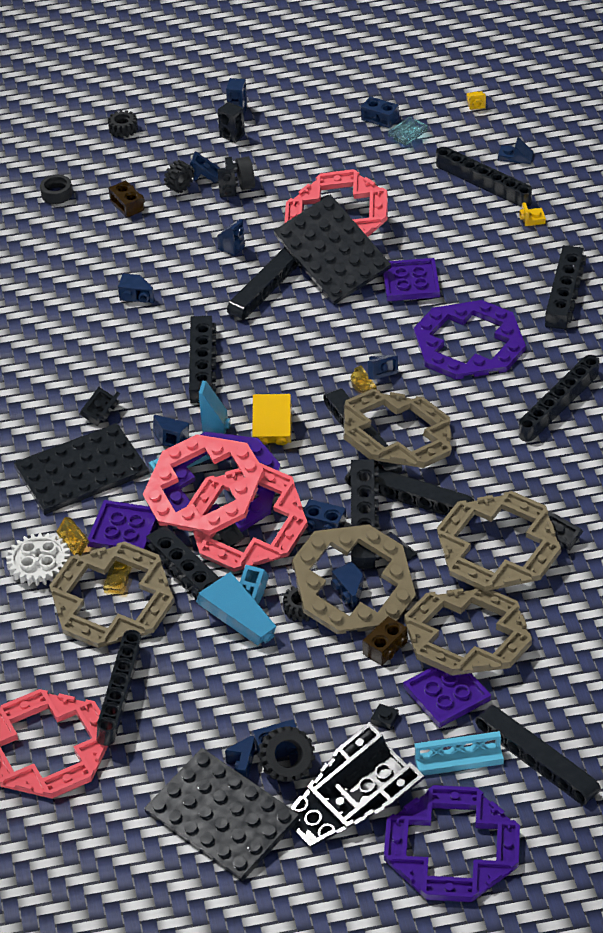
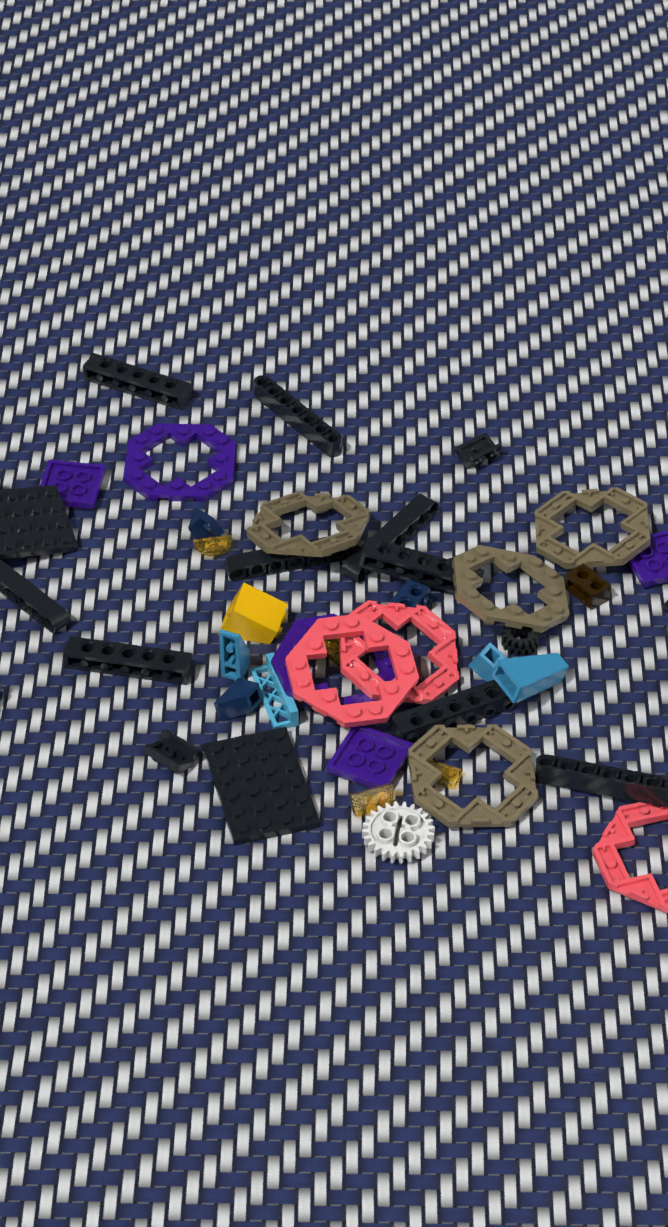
camera: 80 degrees left, 0 degrees up
dark blue slope [331,562,363,610] -> none
dark tan plate [437,491,561,592] -> none
yellow bracket [519,203,546,226] -> none

